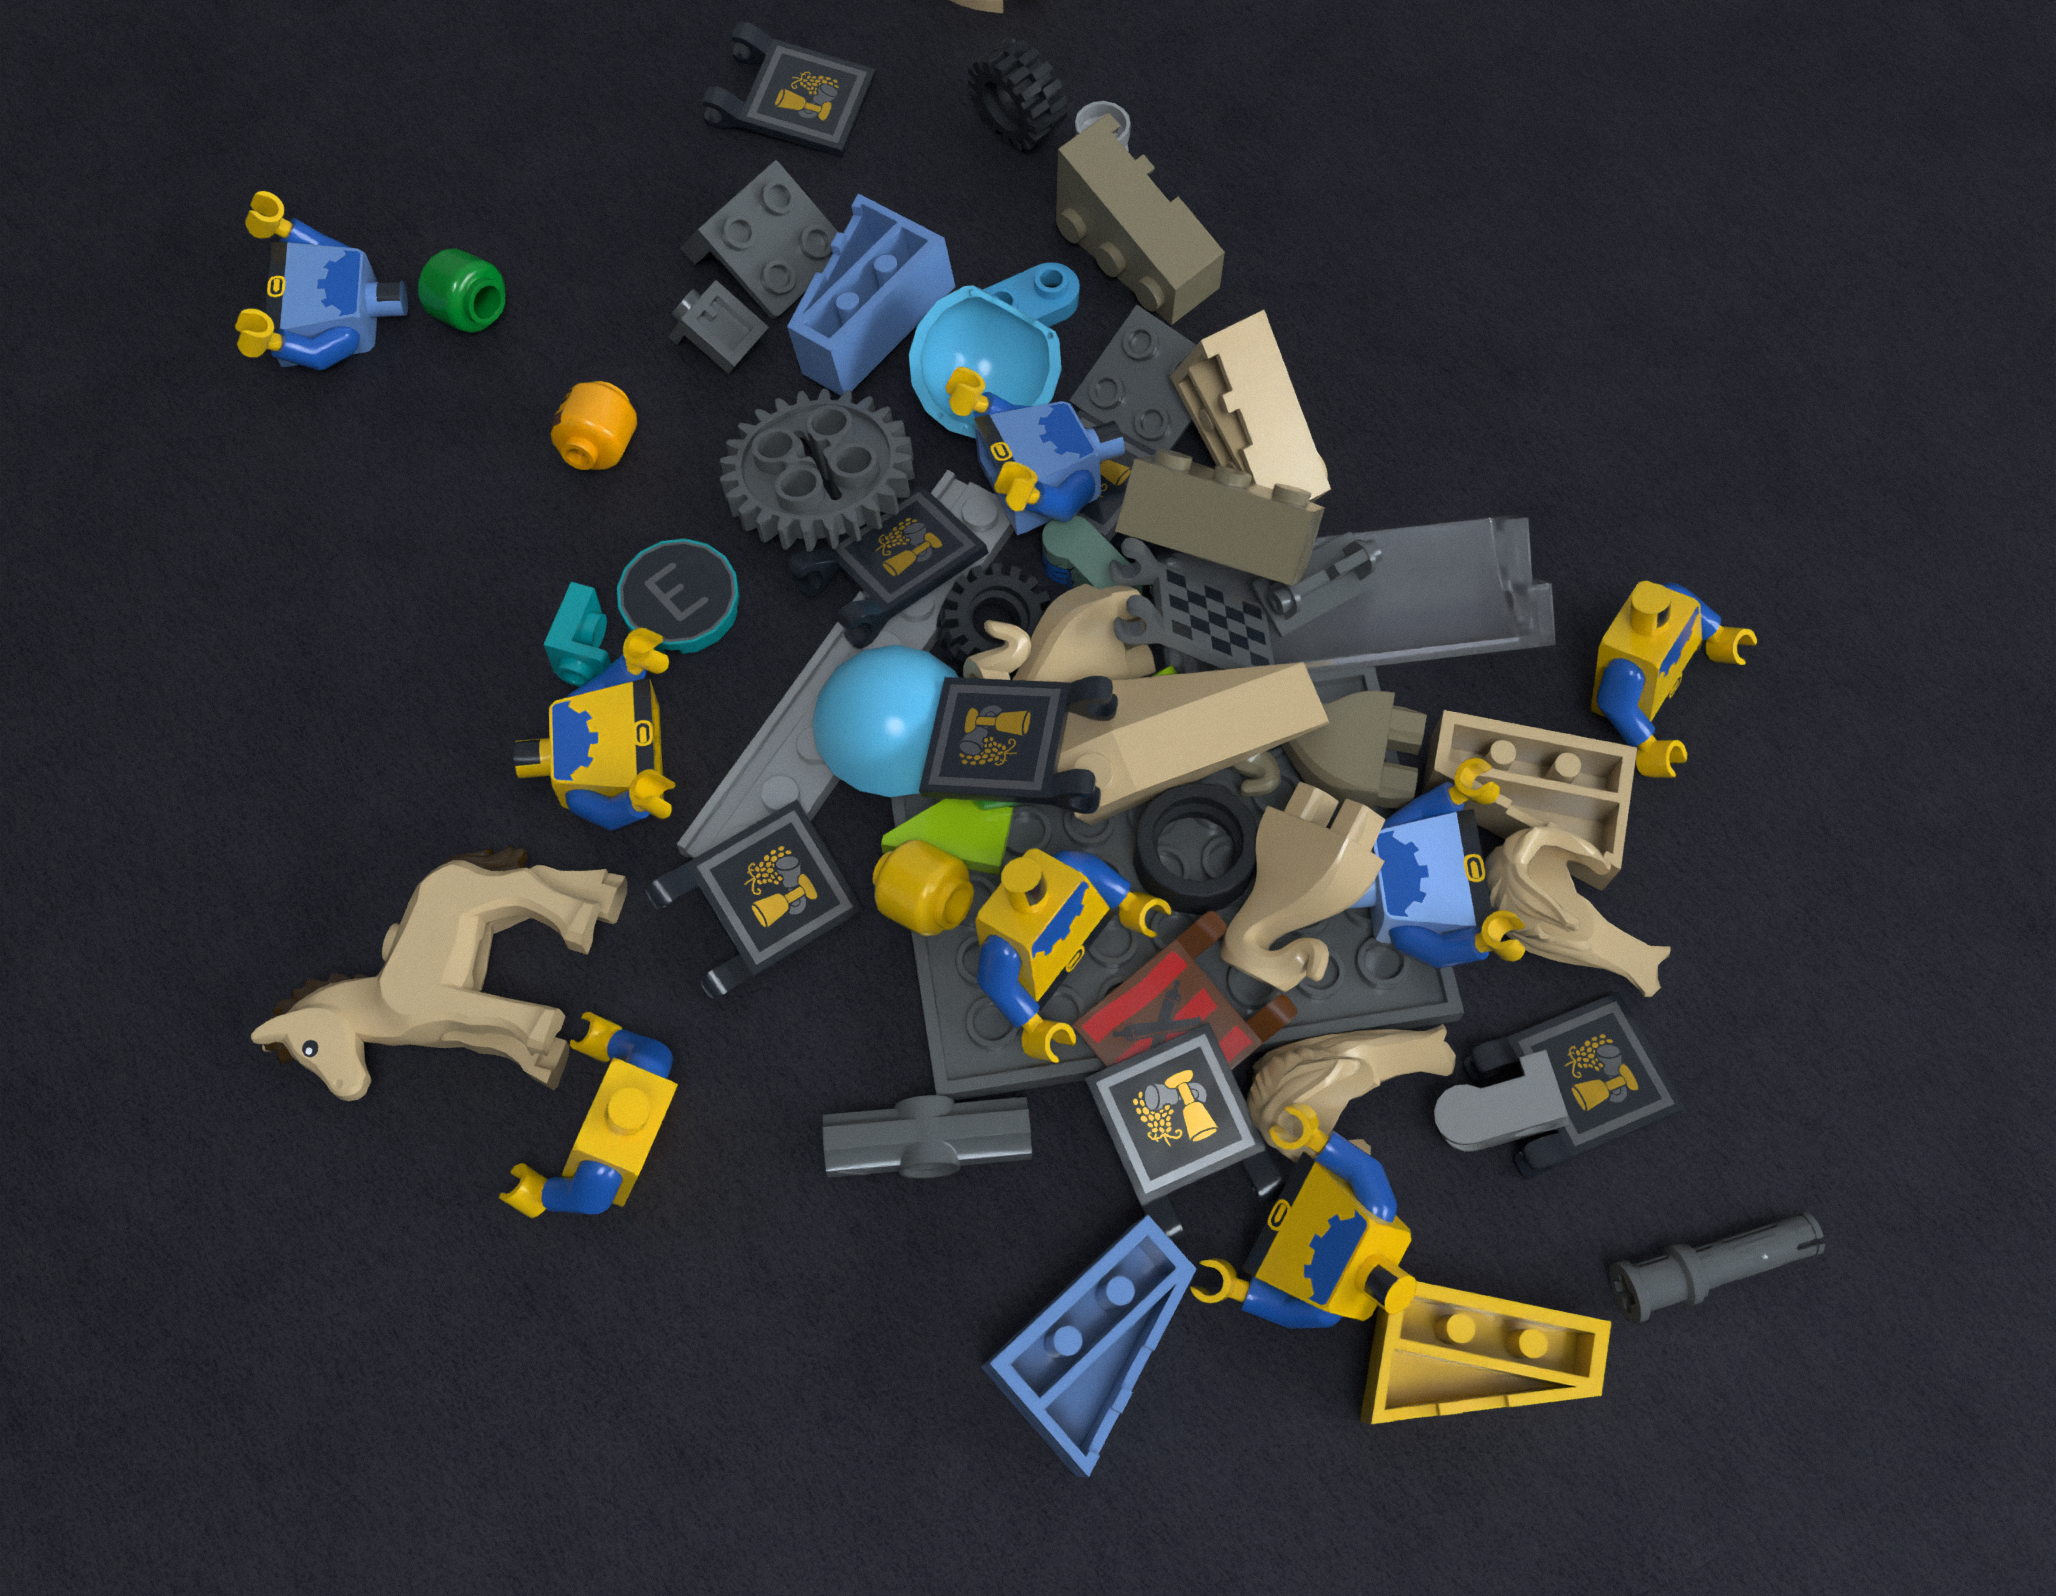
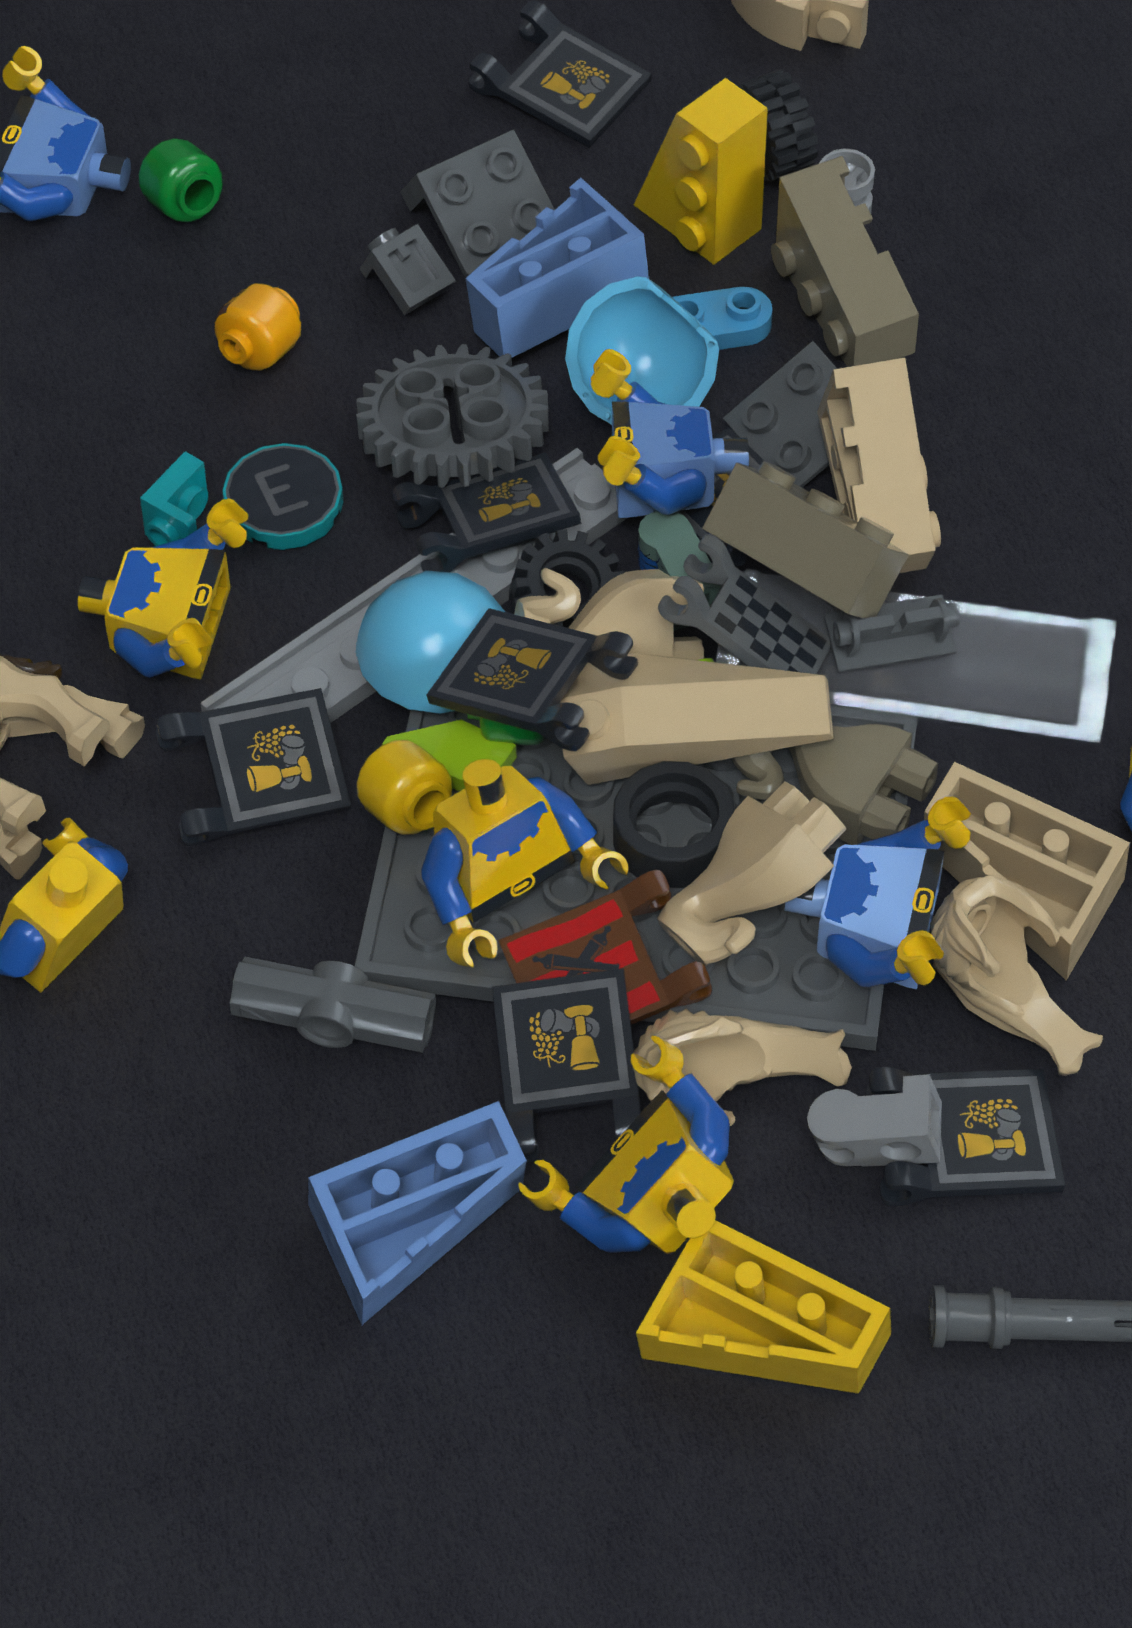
camera: 20 degrees right, 10 degrees down
none -> yellow wedge [634,78,768,265]

